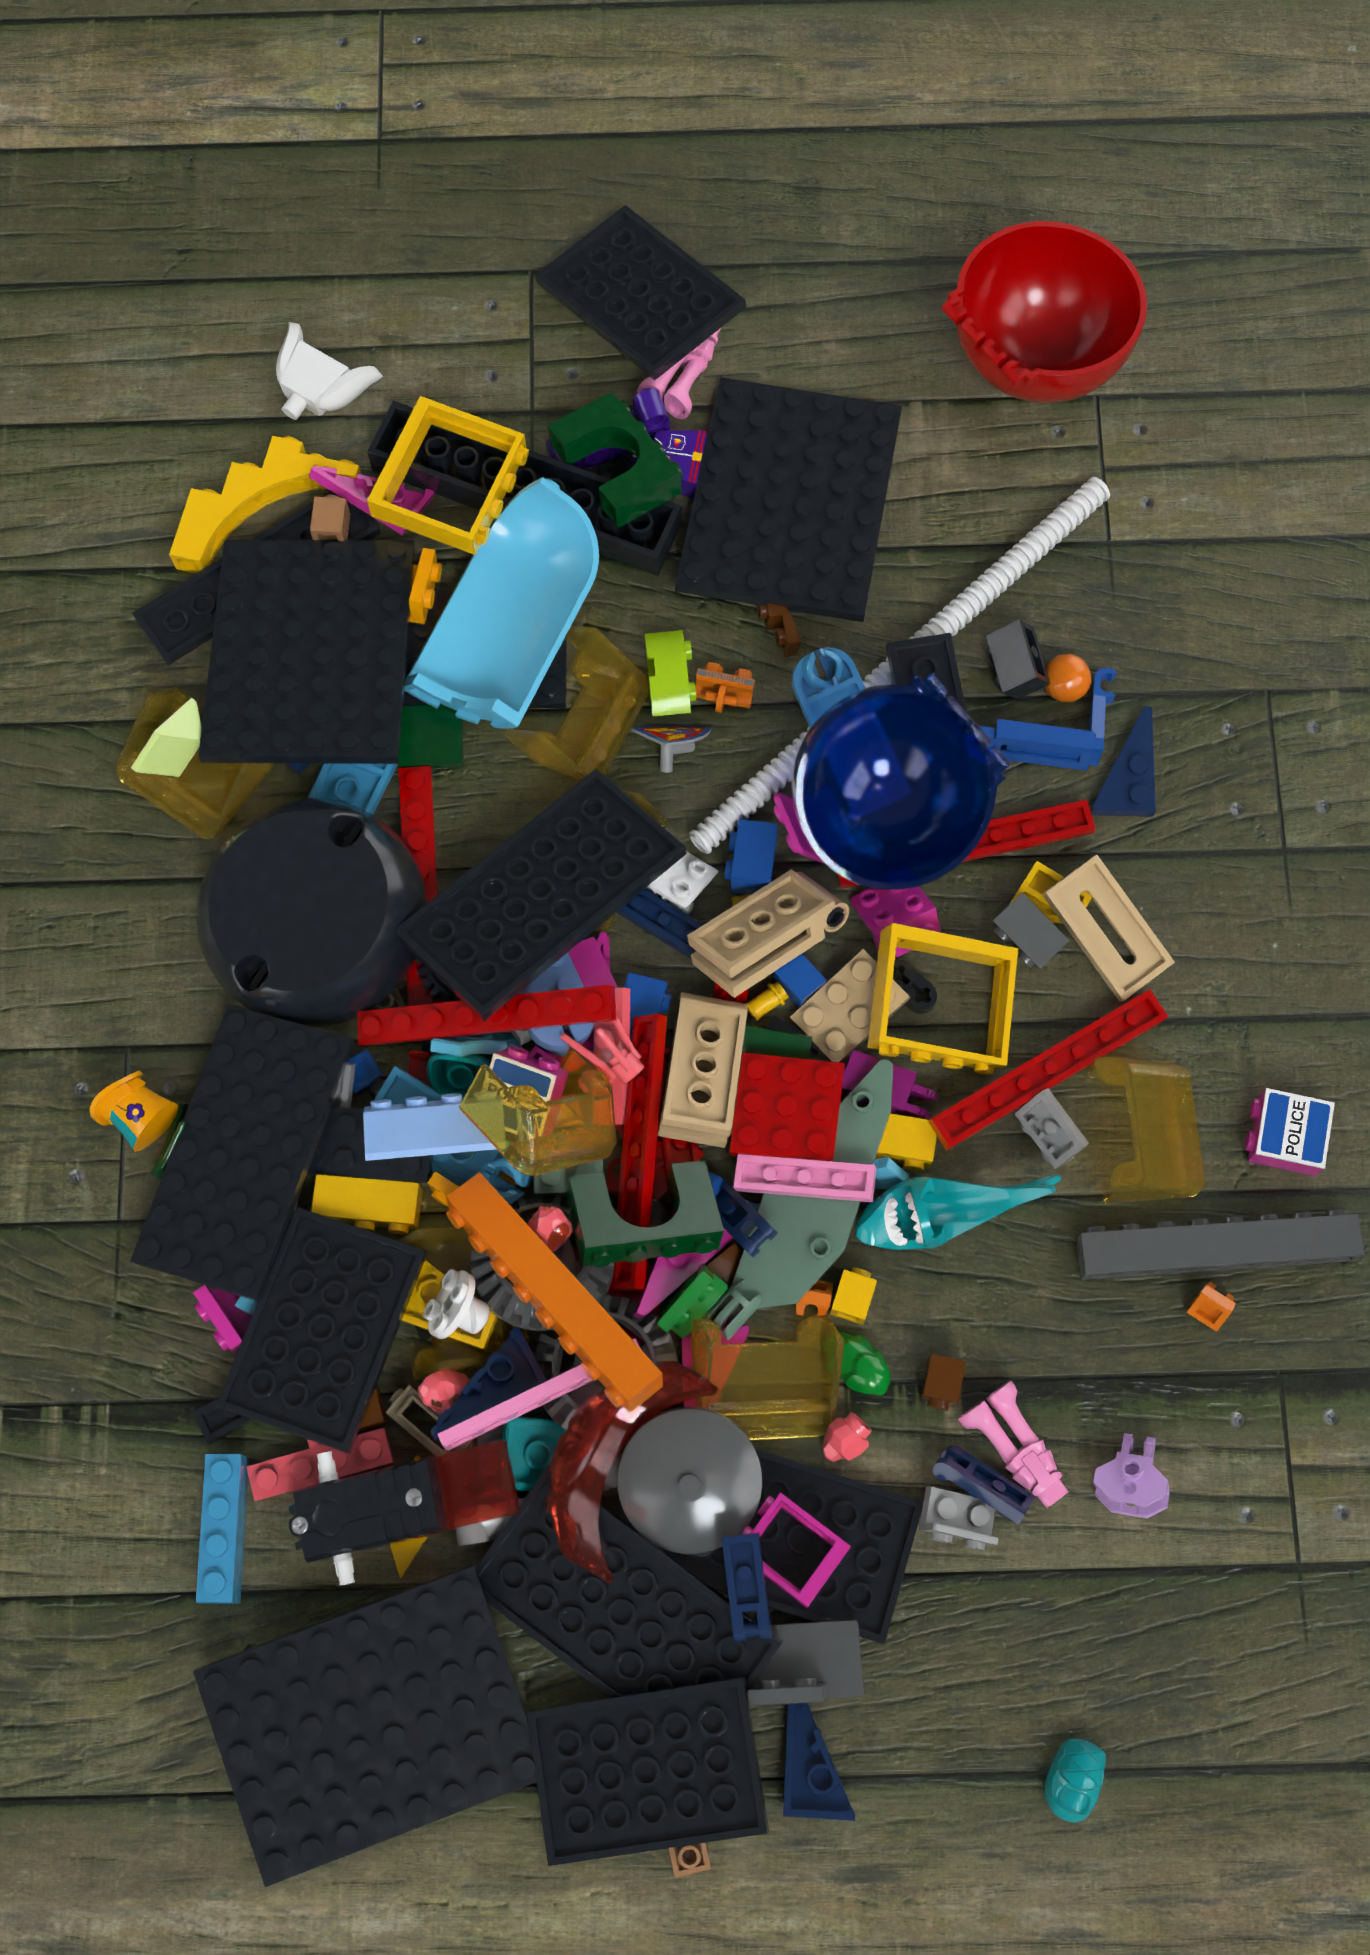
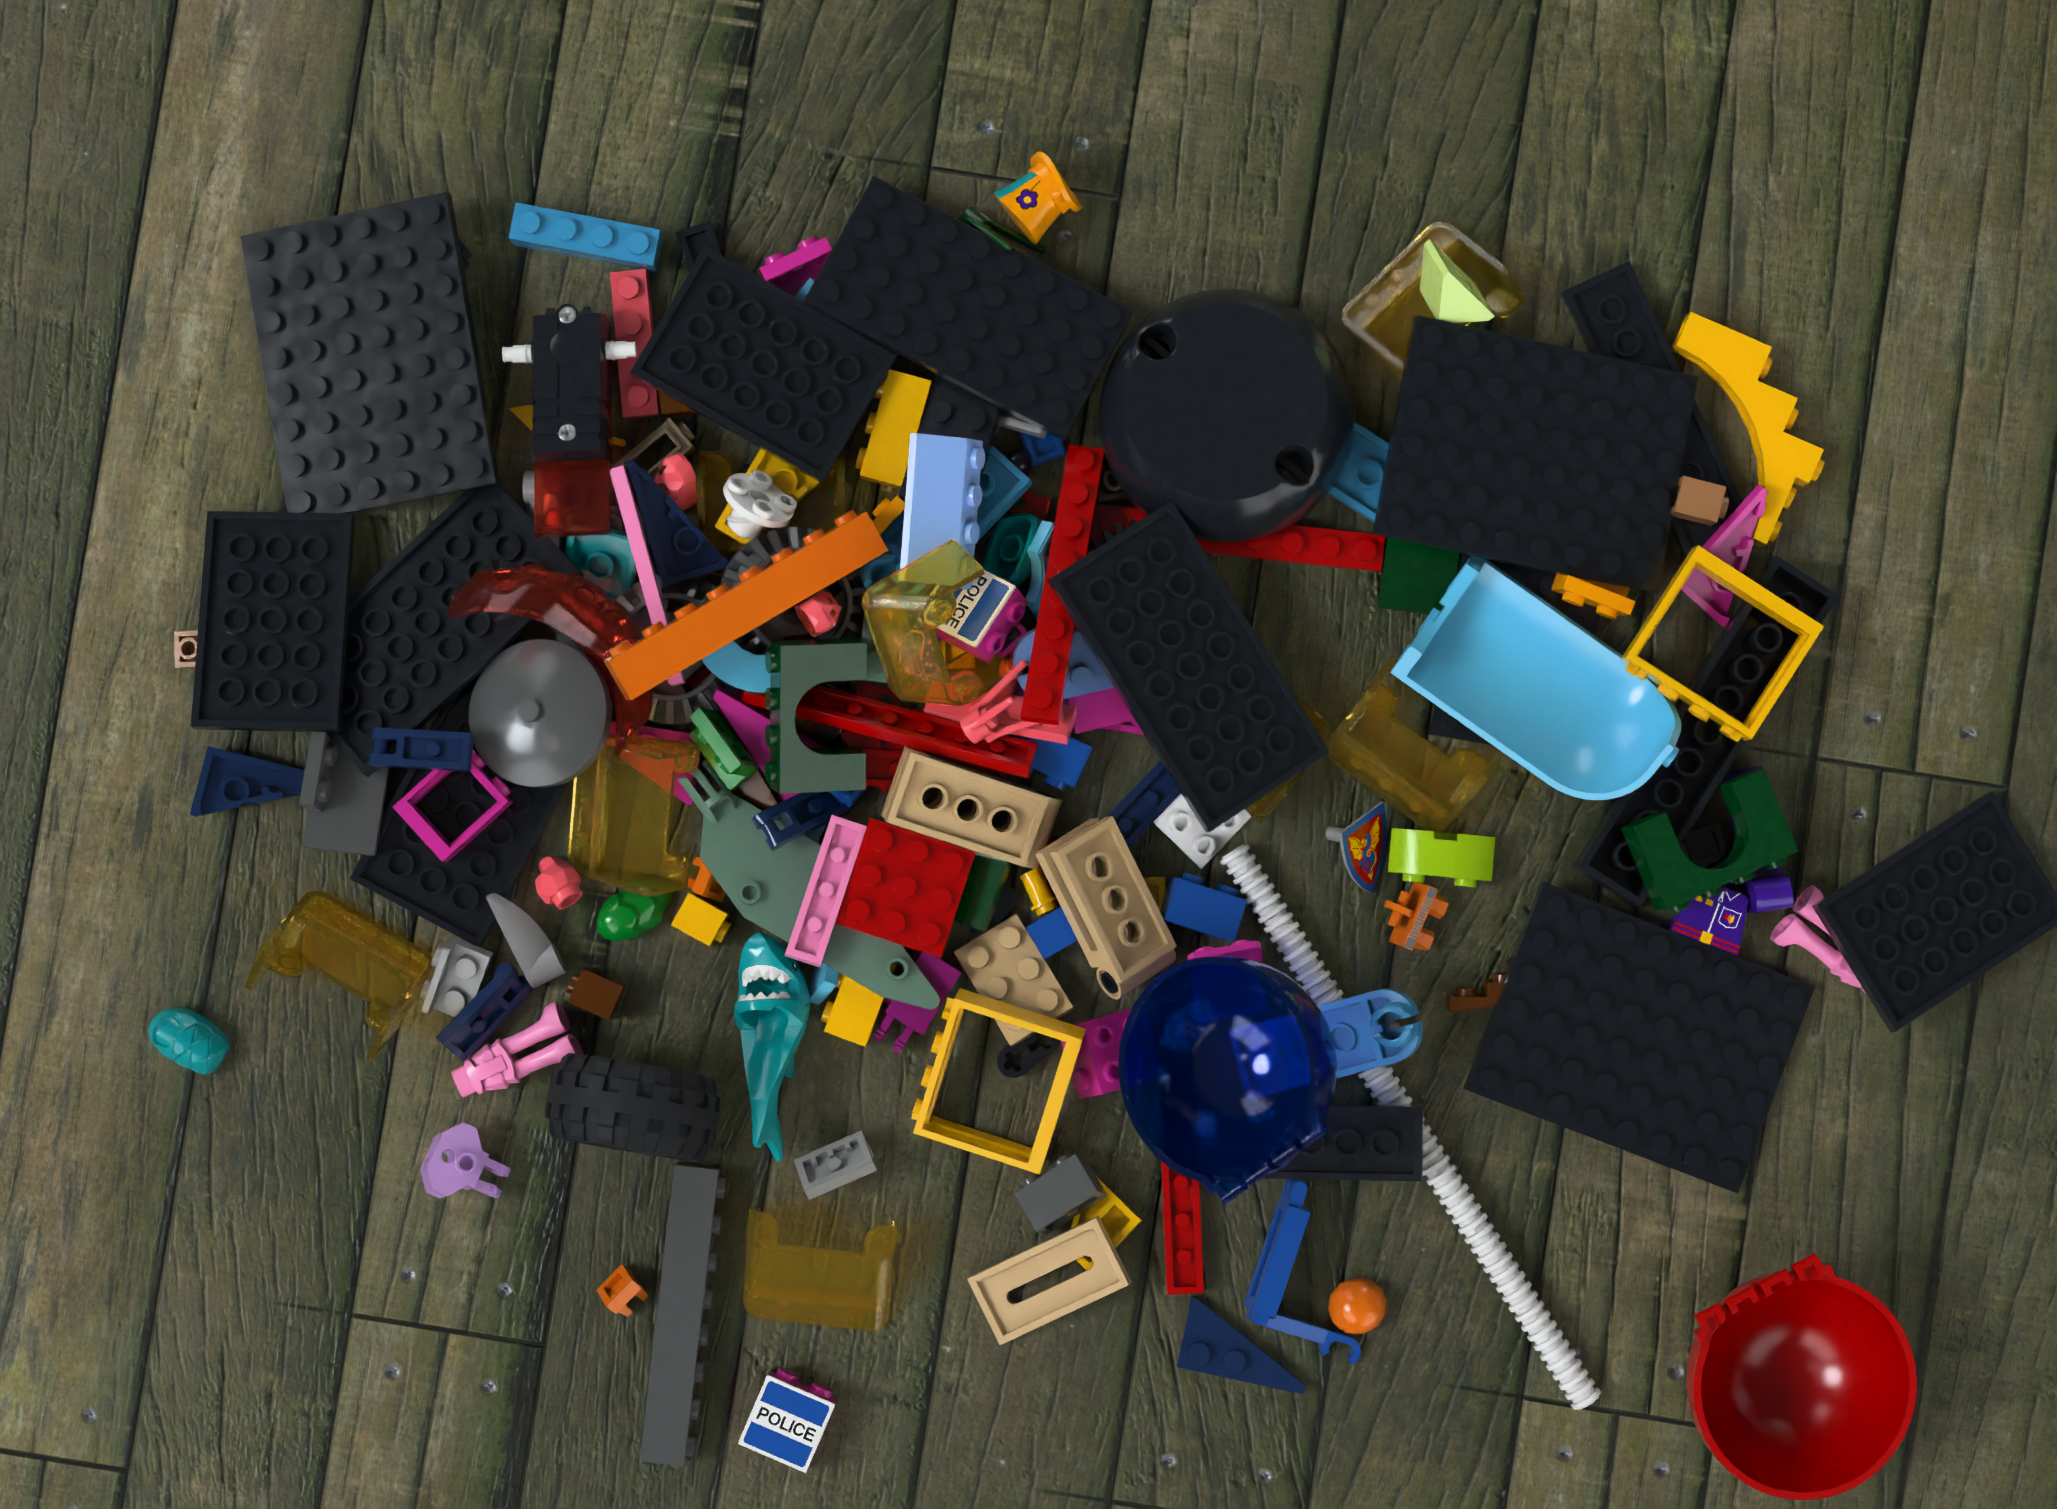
camera: 100 degrees right, 15 degrees up
white torso [276,322,383,420] -> none
red plate [928,989,1169,1151] -> none
black brick [986,619,1051,700] -> none
none -> clear yellow windscreen [245,891,433,1061]
none -> light grey piece [486,893,567,989]
none -> black tyre [544,1053,721,1162]
none -> medium azure tile [701,640,770,693]

